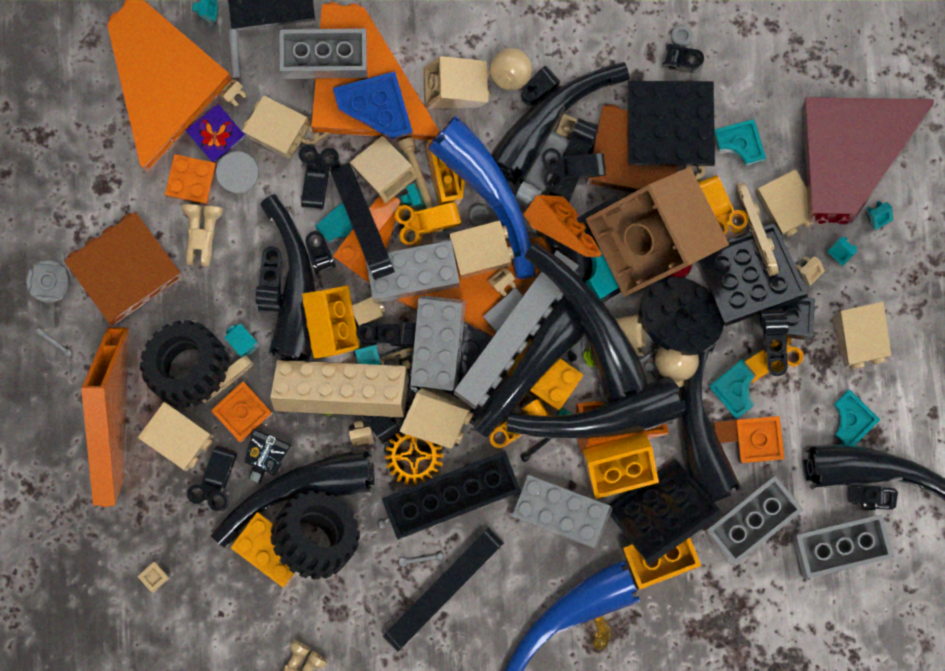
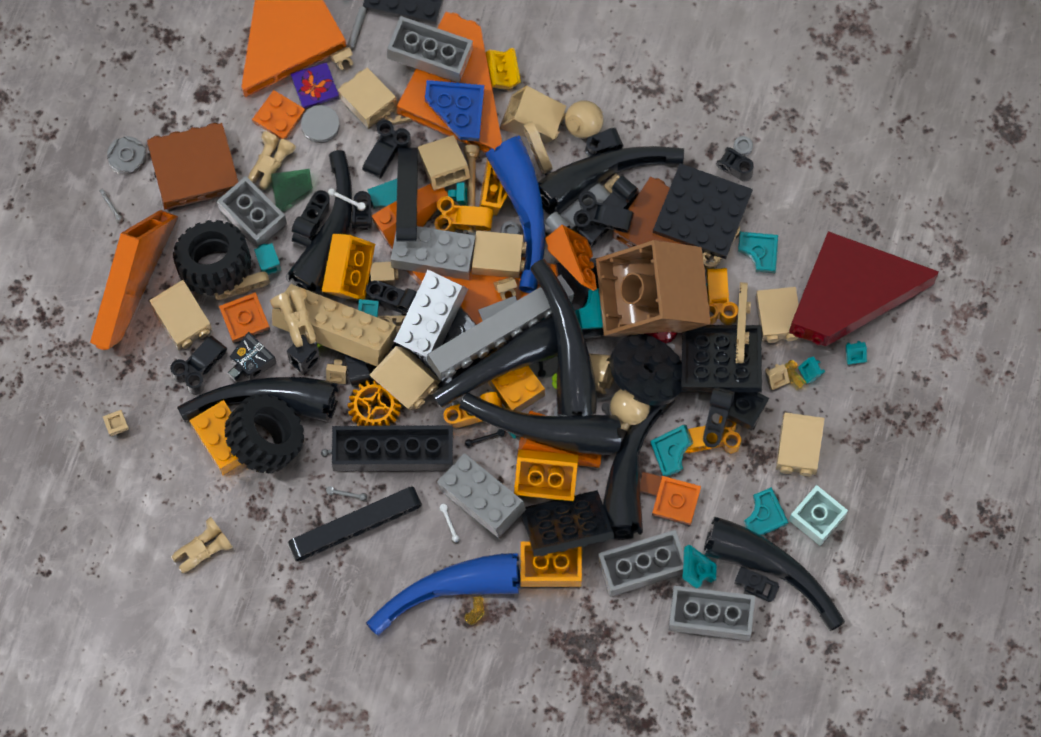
camera: 20 degrees right, 10 degrees down
none -> light grey brick [217,176,287,247]
none -> tan piece [270,289,316,348]
none -> clear green wing [271,169,312,210]
none -> black brick [287,334,320,375]
none -> white hinge [328,188,365,211]
none -> white hinge [440,504,460,542]
none -> yellow bracket [485,48,521,90]
none -> tan beam [523,121,553,174]
none -> teal tile [683,544,717,589]
none -> clear yellow arm [784,360,806,388]
none -> light aqua brick [789,485,848,546]

